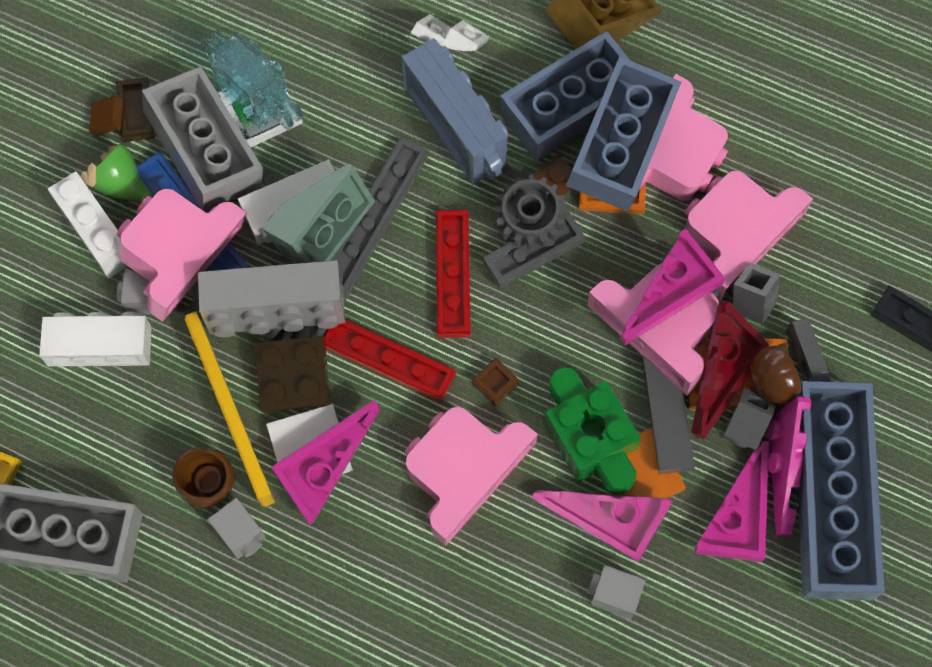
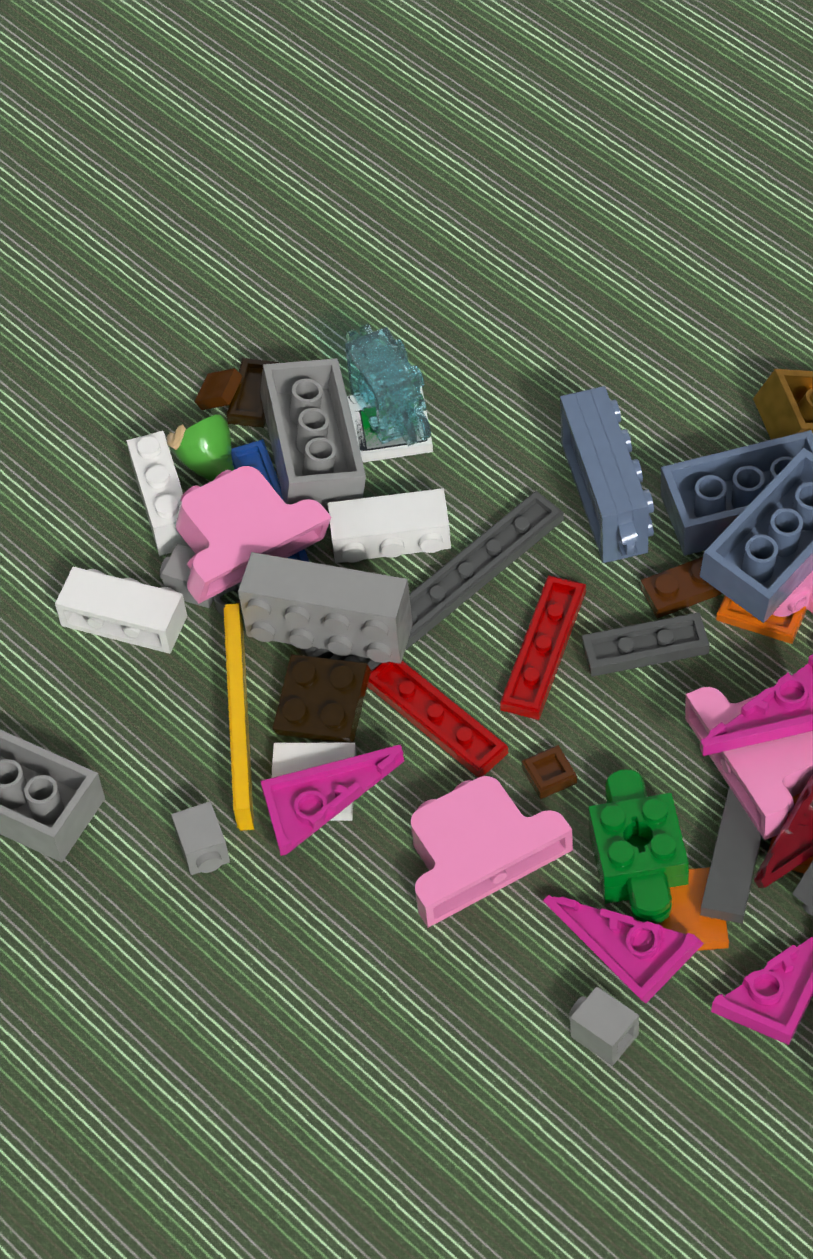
camera: 25 degrees right, 15 degrees down
reddish brown hair [172,448,235,508] -> none
sand green slope [262,164,375,264] -> none
white slope [411,14,490,51] -> none
dark grey gear [494,175,567,249] -> none

